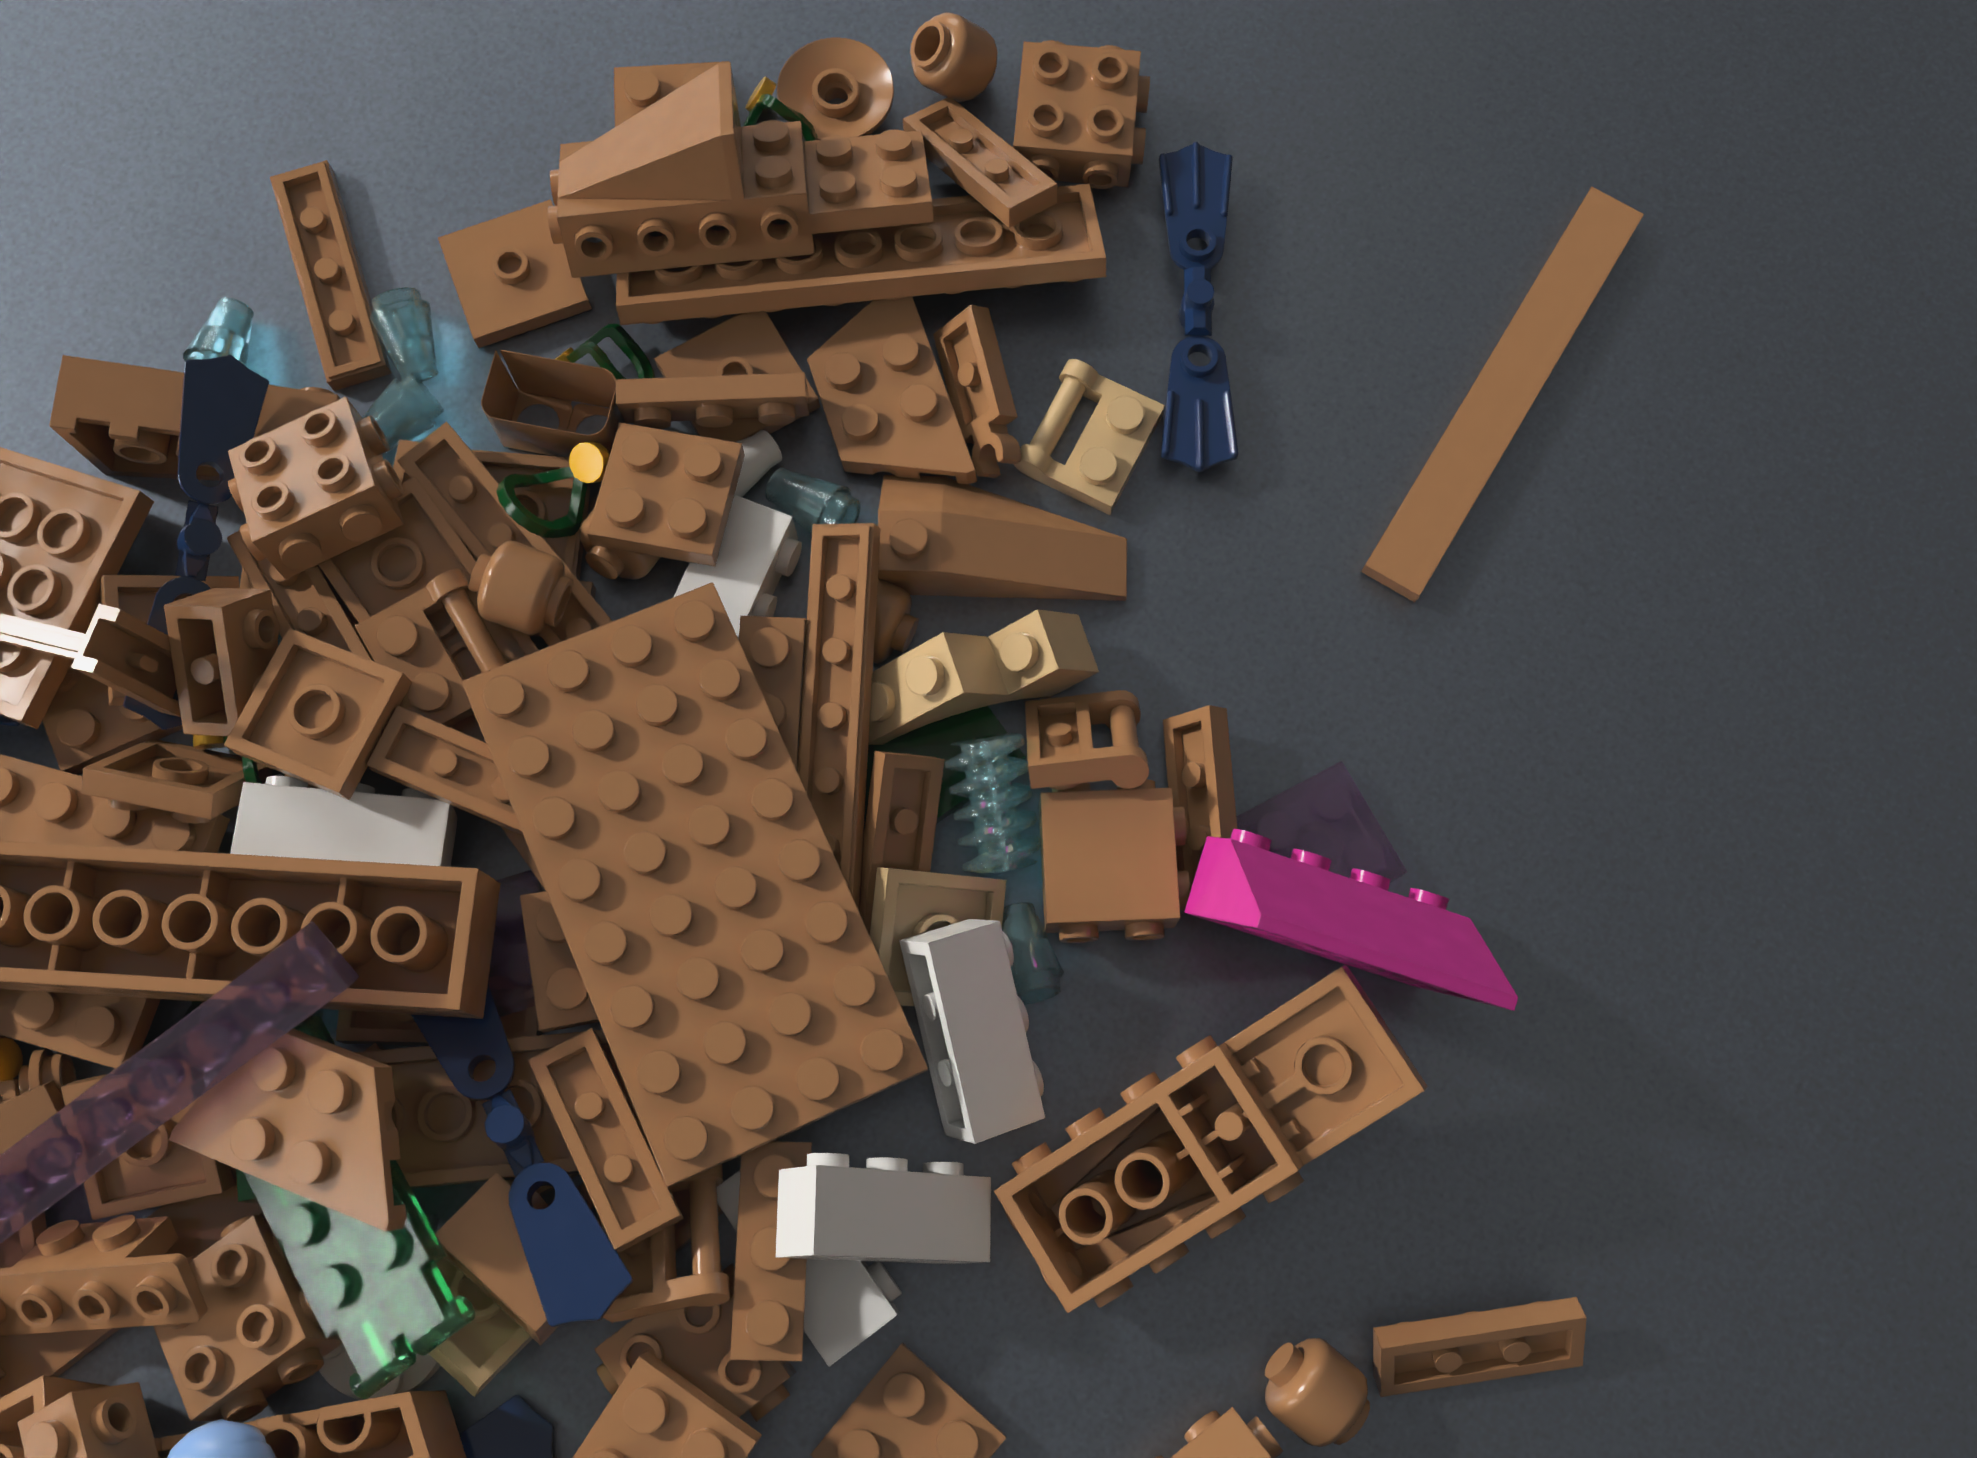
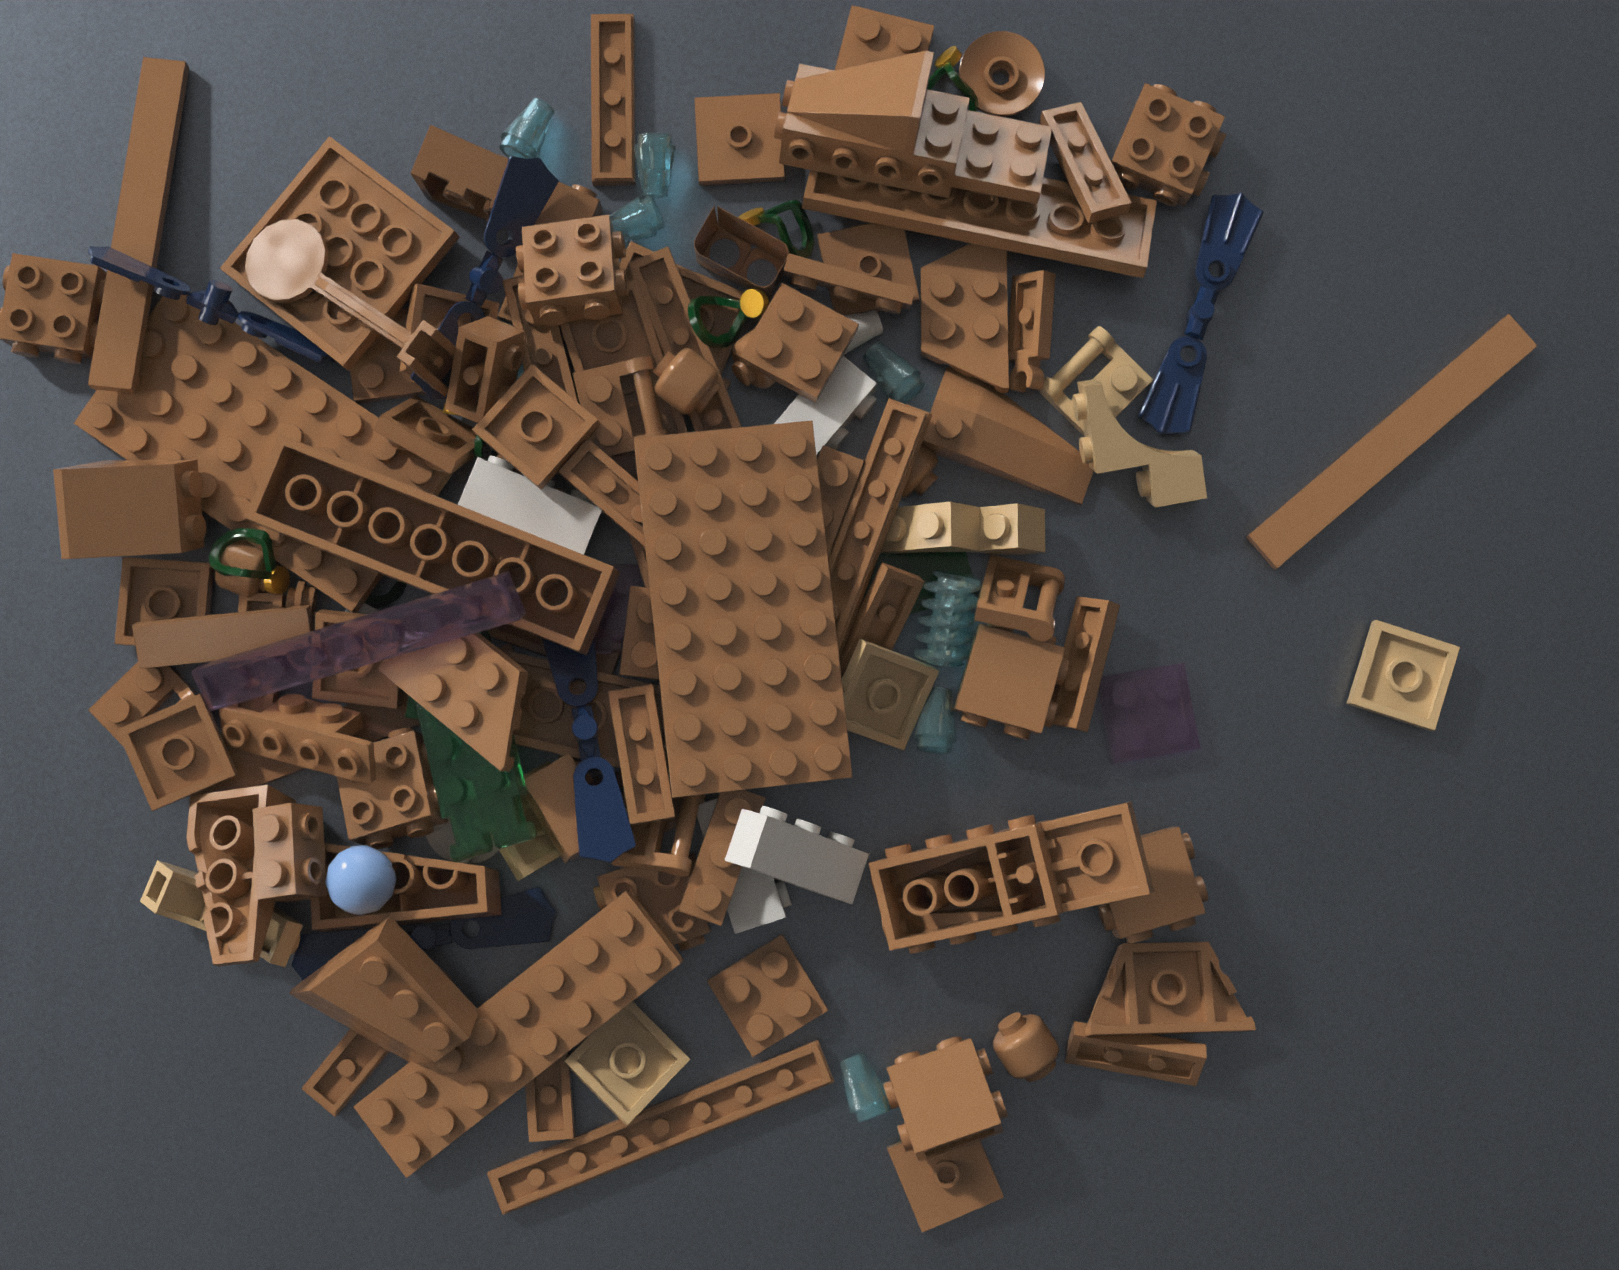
camera: 20 degrees right, 10 degrees up
white brick [899,919,1045,1144] -> none
medium nougat head [910,12,998,102] -> none
dark pink slope [1184,828,1518,1011] -> none
none -> tan arch [1072,379,1207,507]
none -> medium nougat wing [1085,942,1256,1036]
none -> medium nougat brick [1098,826,1208,944]
none -> tan plate [1346,620,1460,731]

